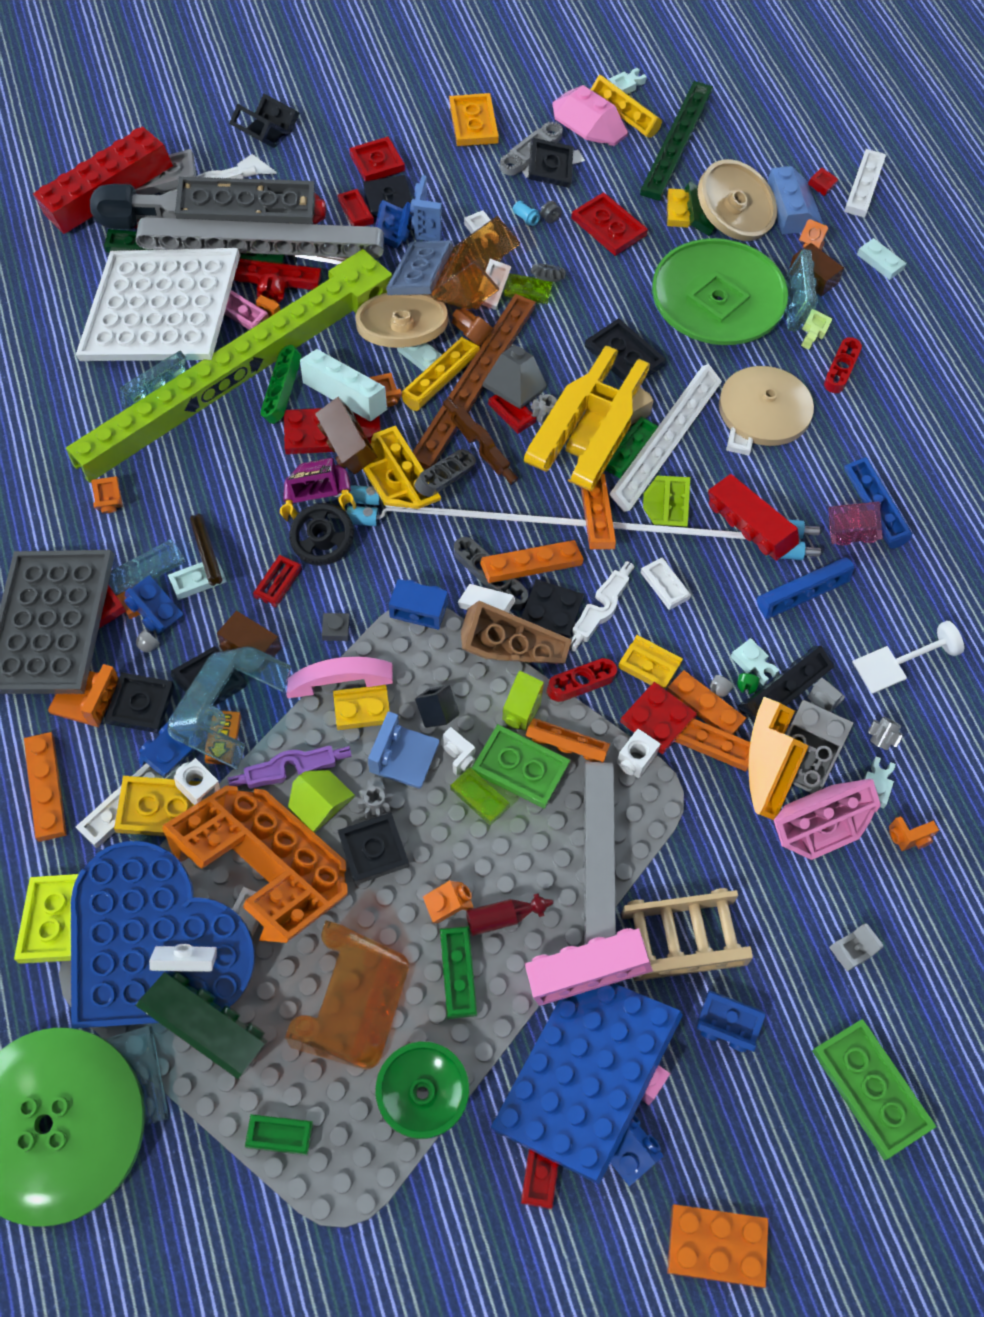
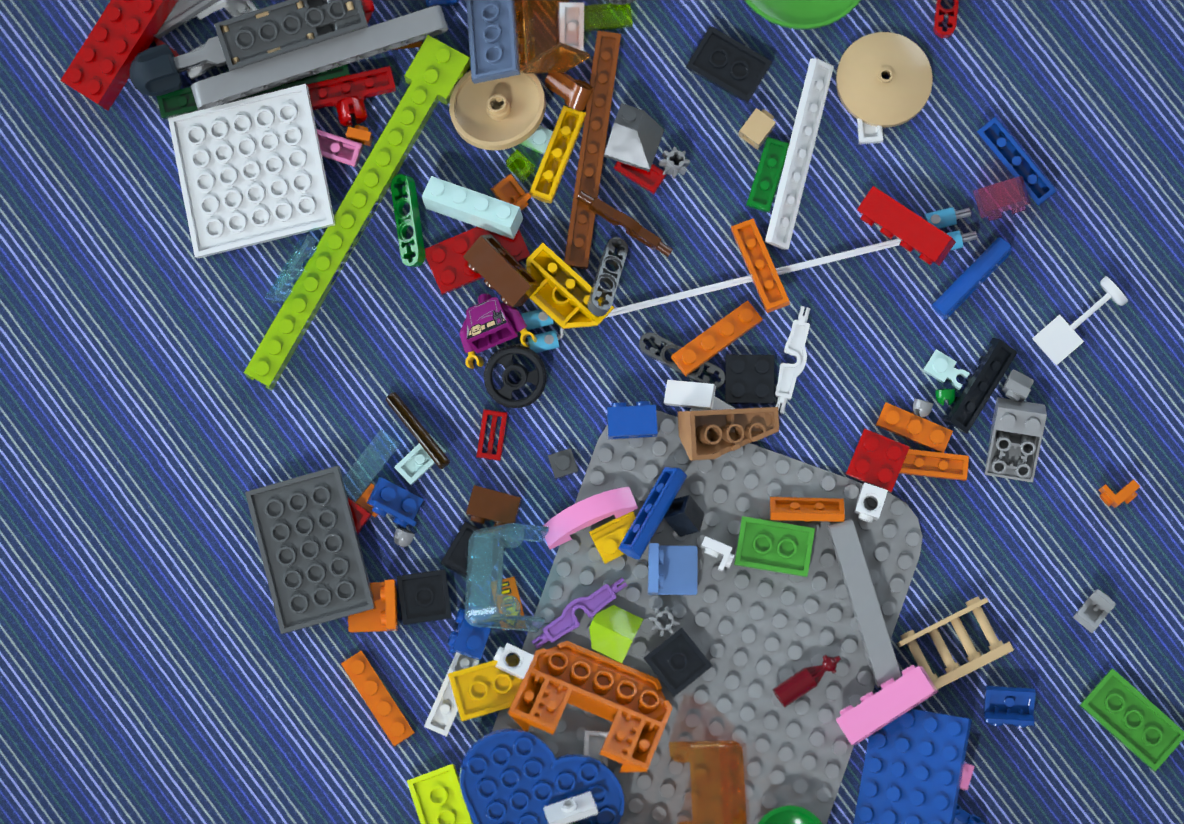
camera: 15 degrees left, 20 degrees up
orange bracket [91,476,123,514] -> none
orange bracket [422,880,474,923] -> none
green tile [440,926,477,1019] -> none
clear neon green plate [450,767,510,826] -> none
lime slope [502,670,544,731] -> none
yellow beam [524,345,650,491] -> none
red beam [547,658,617,702] -> none
yellow plate [618,635,683,690] -> none
white plate [641,557,691,610] -> none
lime slope [643,476,690,527] -> none
light orange slope [748,697,809,820] -> none
bright pink wedge [774,779,881,860] -> none
light aqua plate [863,757,896,809] -> none
light grey gear [868,717,903,750] -> none
none -> clear neon green piece [505,149,535,182]
none -> blue brick [618,467,687,559]

